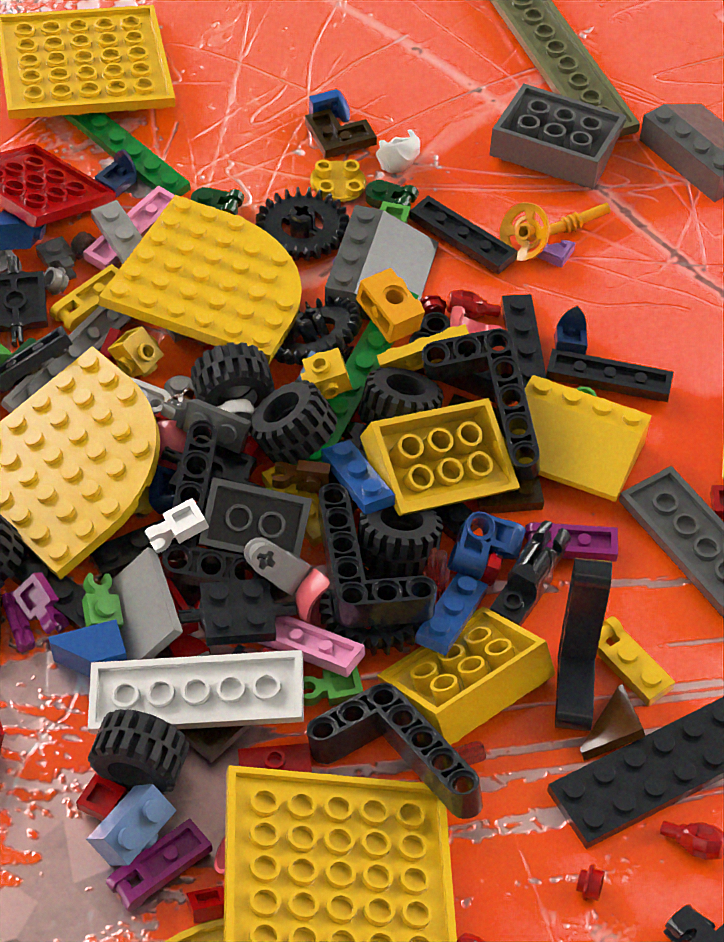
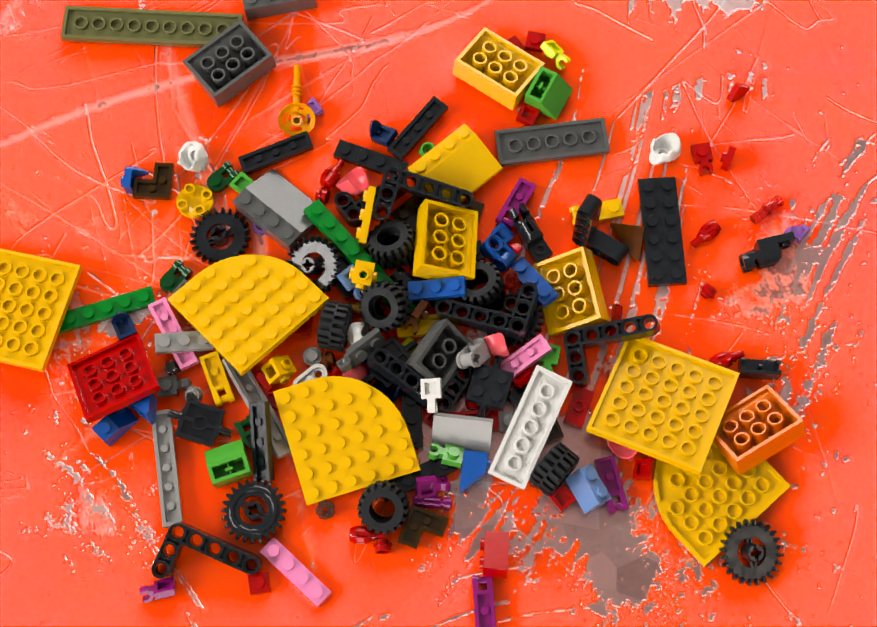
camera: 60 degrees left, 20 degrees up
light orange brick [356,268,425,343] -> none

